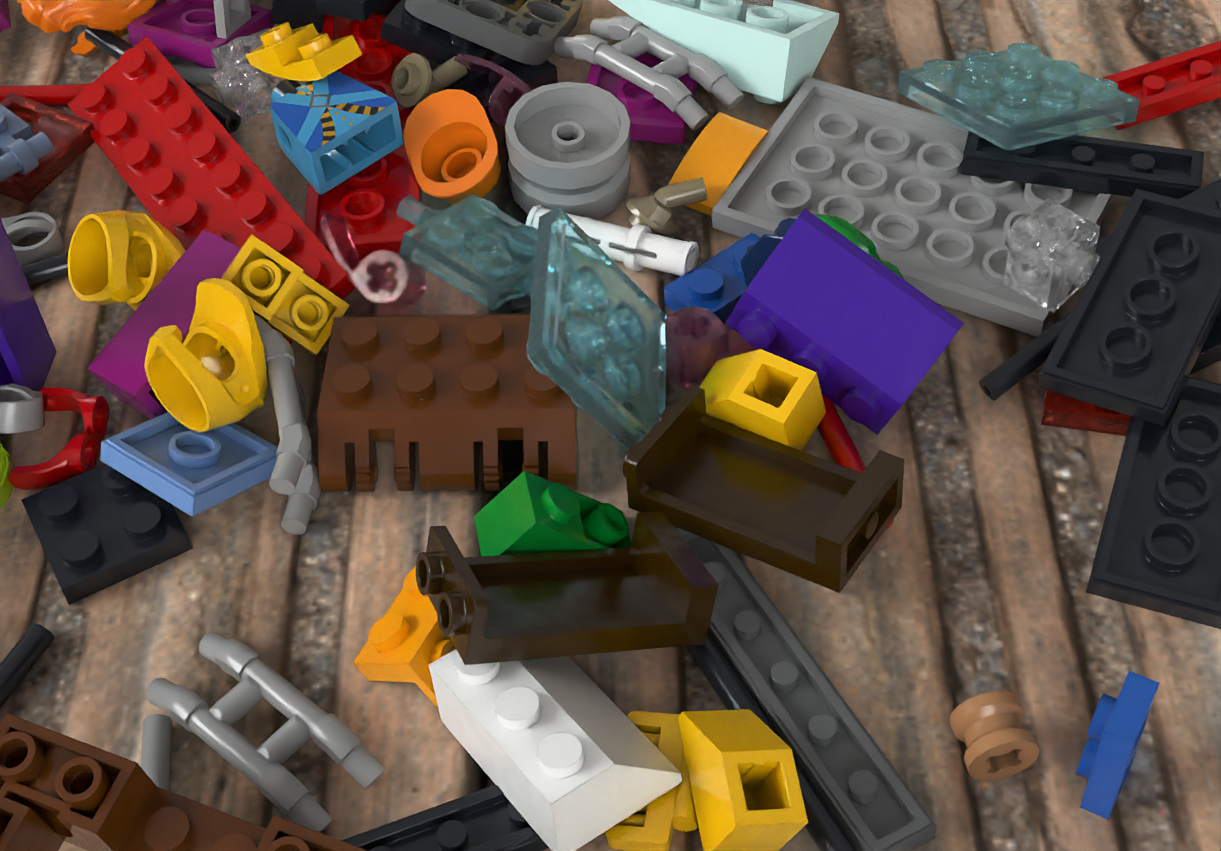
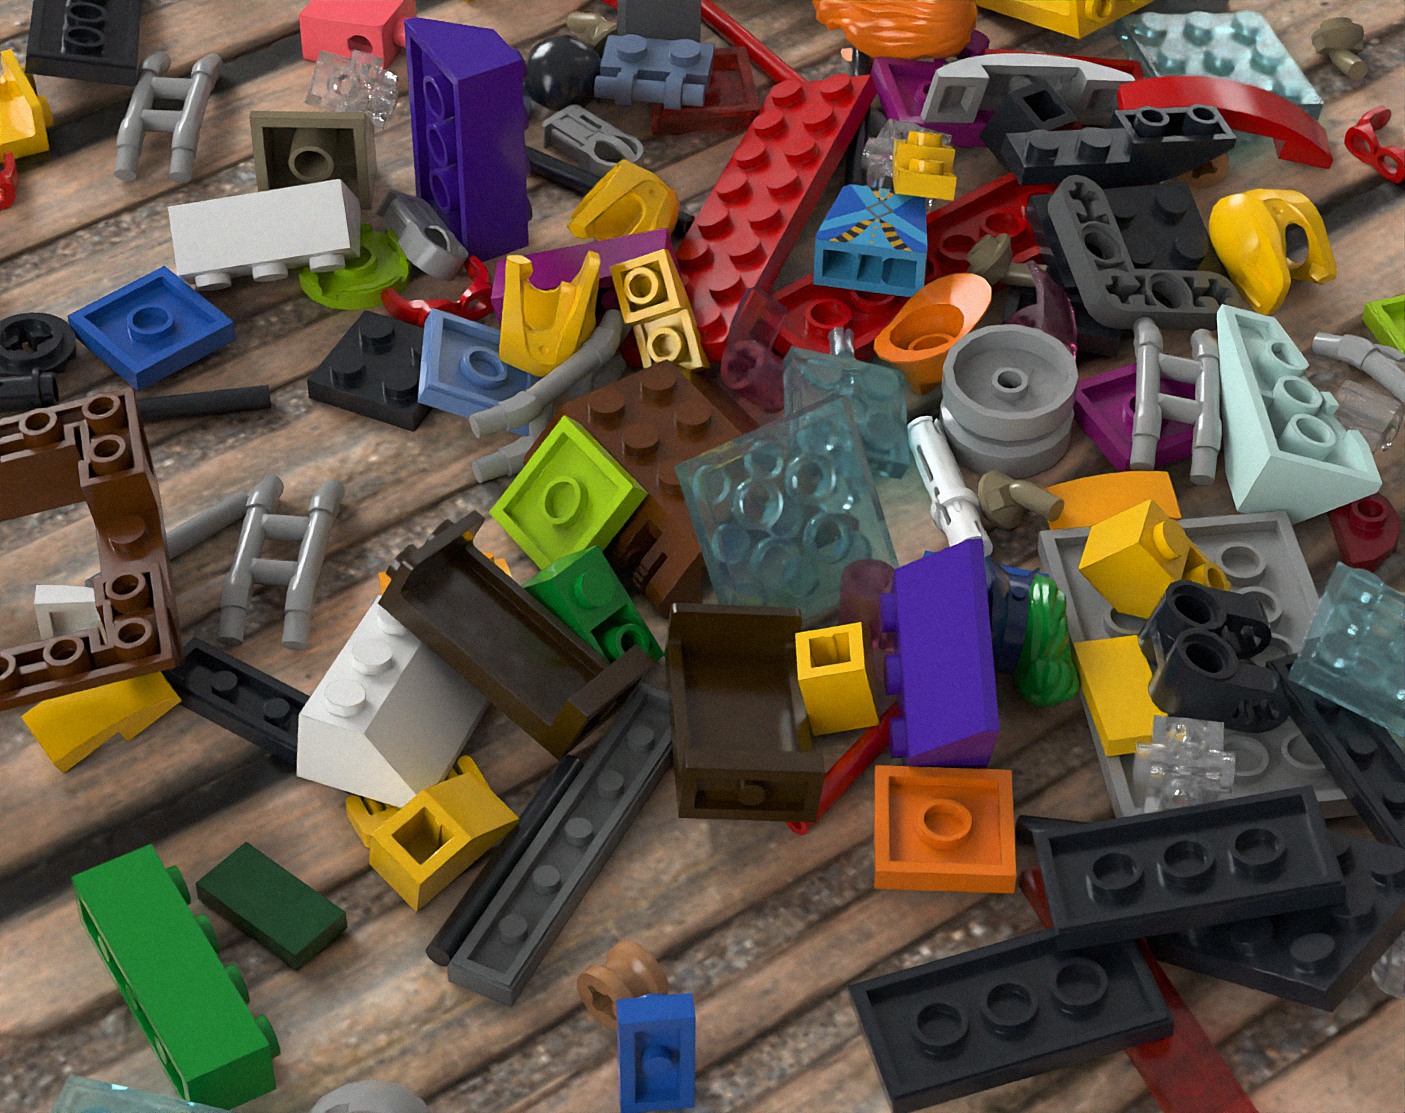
camera: 50 degrees right, 5 degrees down
none -> lime plate [489,415,648,570]
none -> orange plate [874,765,1017,894]
none -> yellow tile [1071,635,1175,757]
none -> yellow slope [1078,498,1231,619]
none -> black piece [1138,580,1291,733]
none -> dark red plate [1327,492,1400,579]

